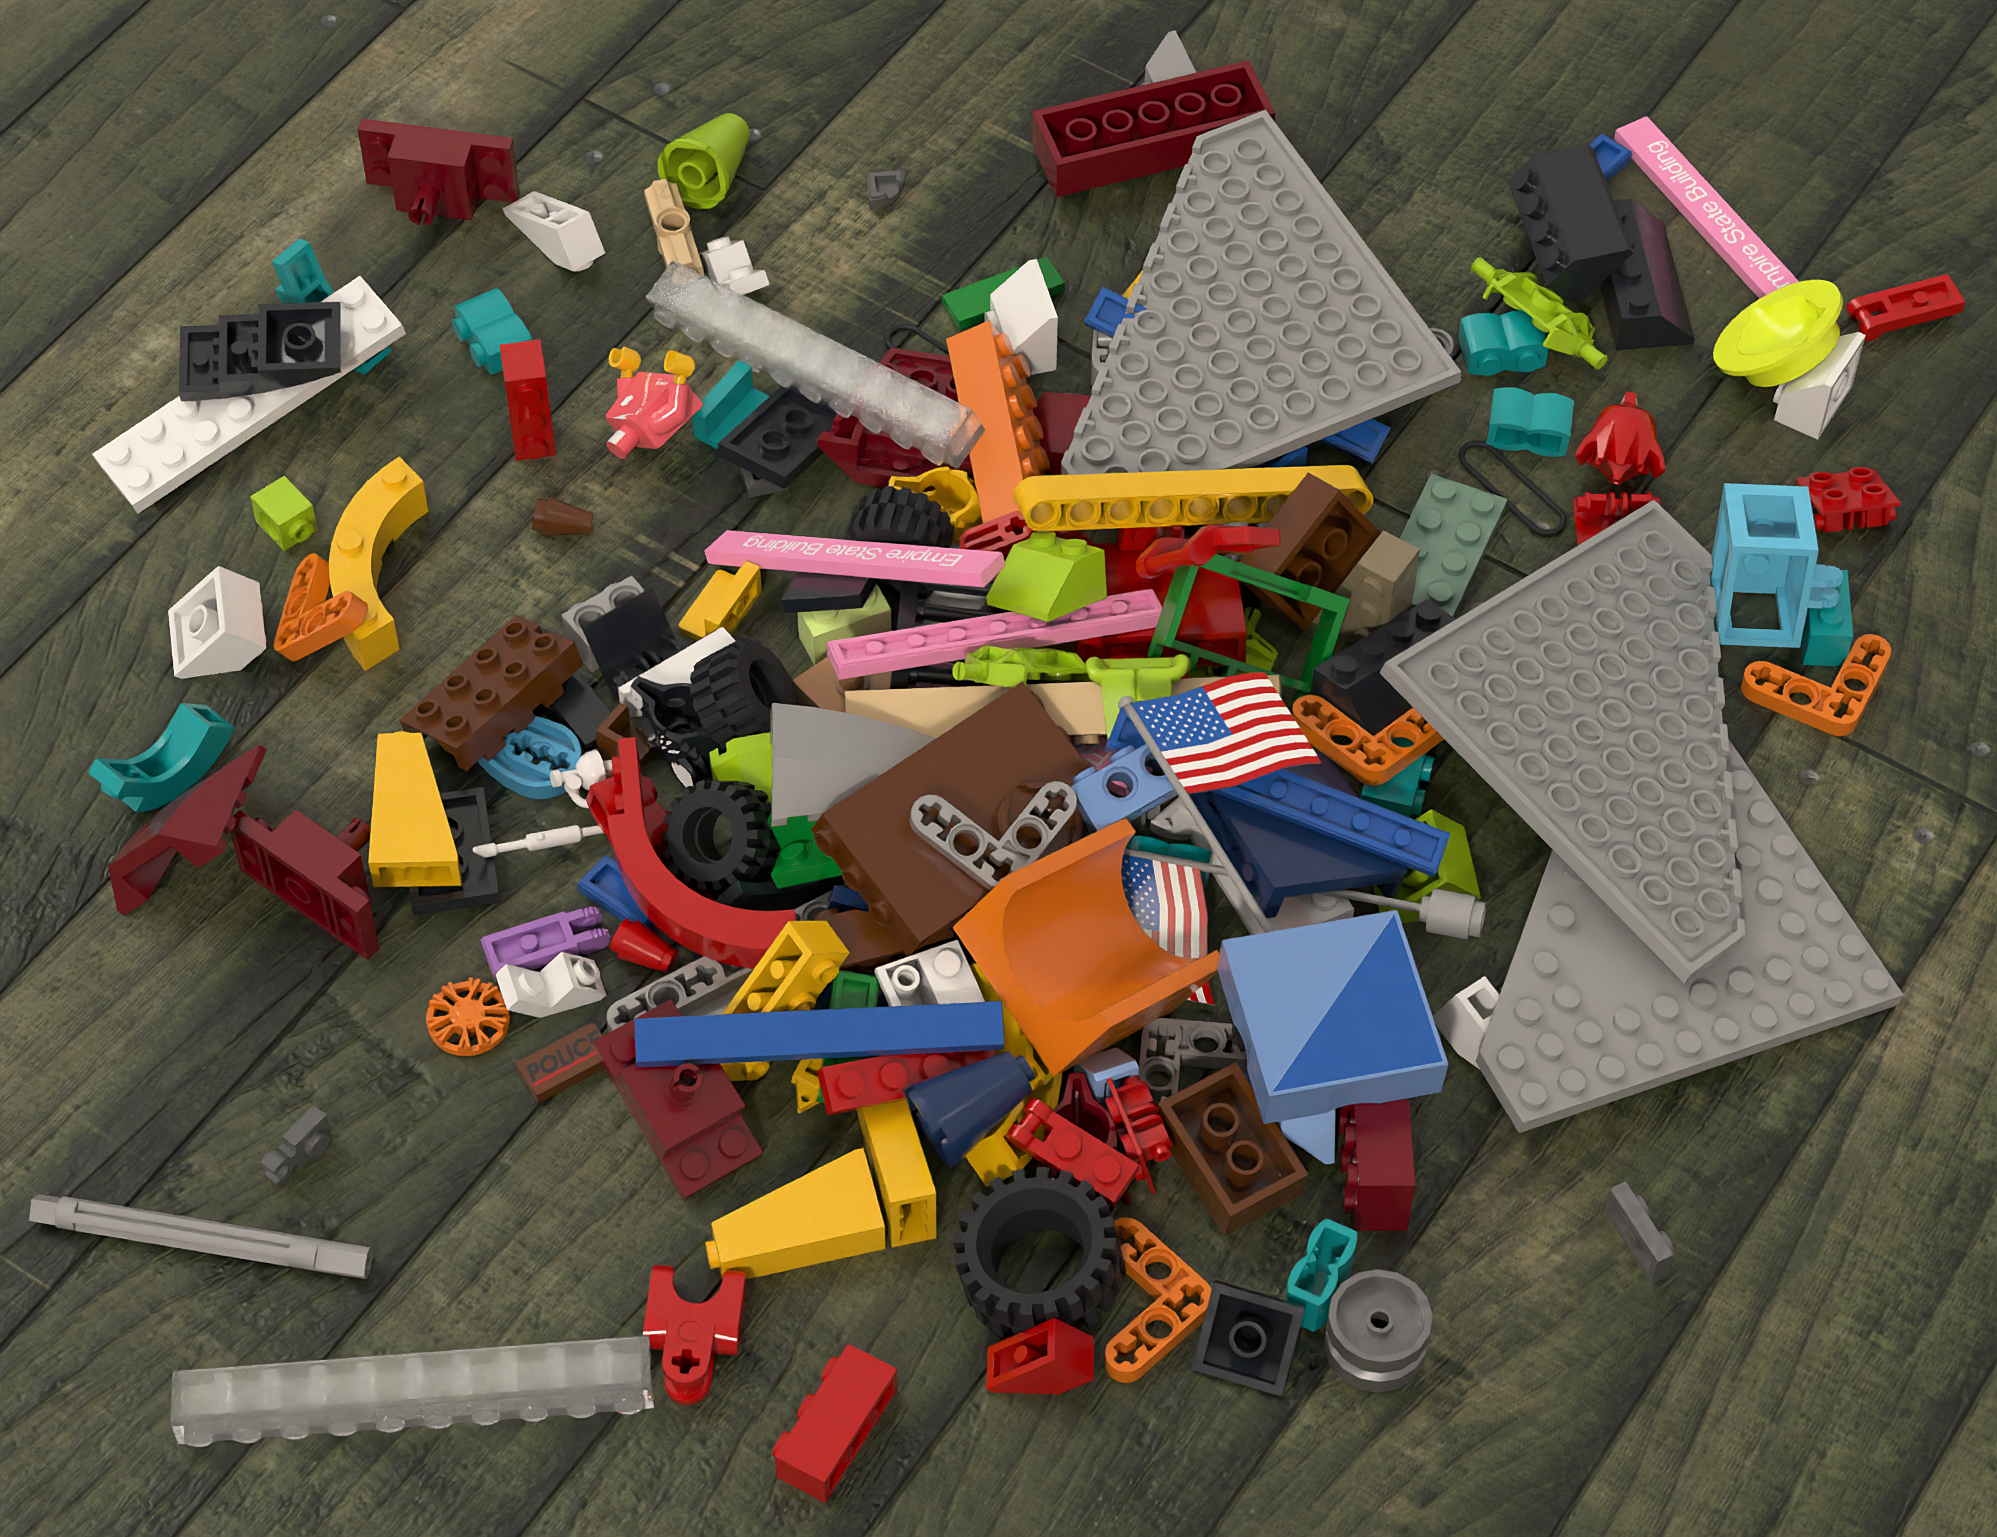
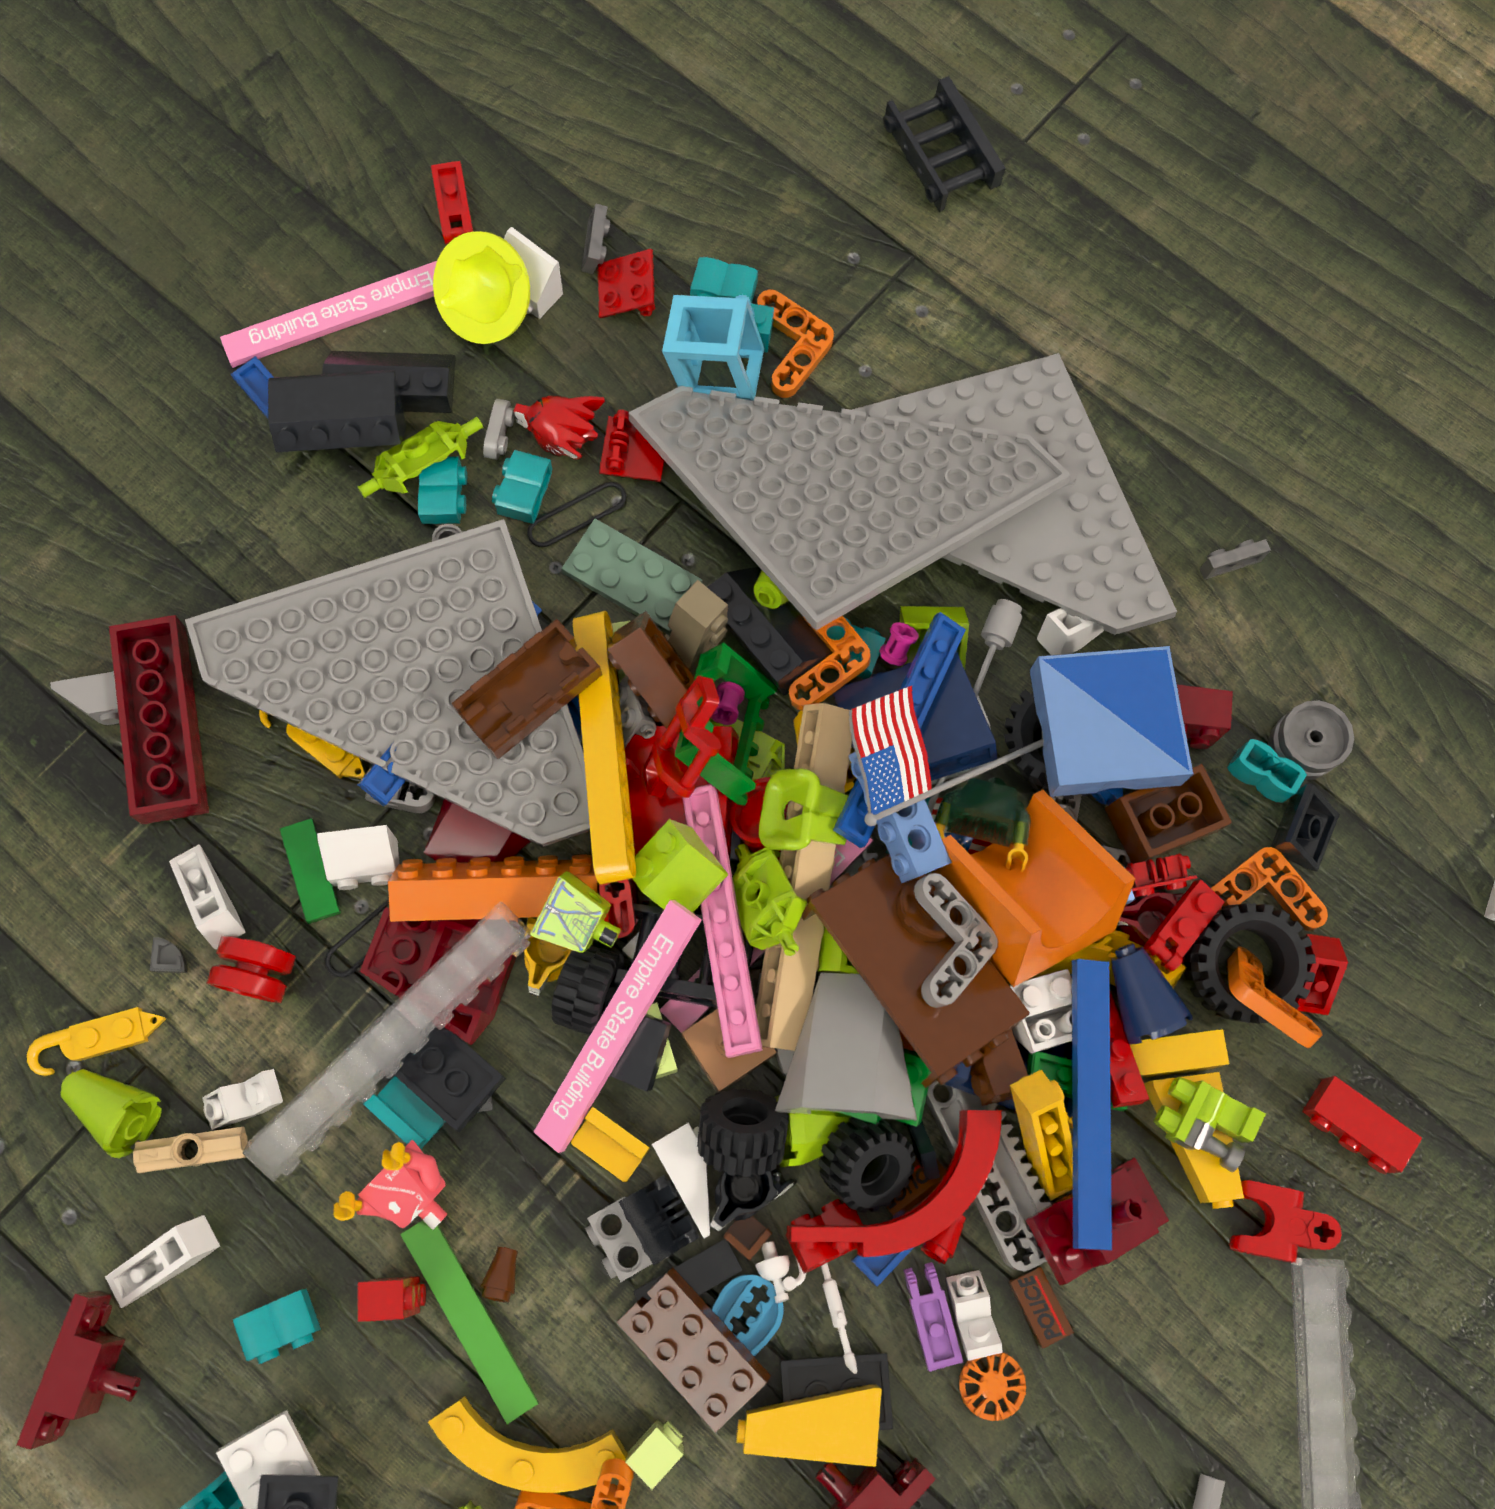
camera: 90 degrees left, 20 degrees up
none -> yellow plate [27,1007,166,1076]
none -> white slope [169,844,245,950]
none -> red wheel [206,936,296,1004]
none -> bright green tile [400,1220,539,1424]
none -> reddish brown piece [451,619,602,759]
none -> light grey plate [483,399,515,460]
none -> lime torso [530,871,621,953]
none -> flat silver plate [581,204,610,274]
none -> yellowish green brick [626,1419,683,1490]
none -> teal brick [690,257,758,303]
none -> dark pink bush [711,682,745,725]
none -> dark pink bush [879,622,919,666]
none -> clear green torso [934,777,1031,872]
none -> lime hips [1153,1077,1266,1172]
none -> orange beam [1227,946,1322,1048]

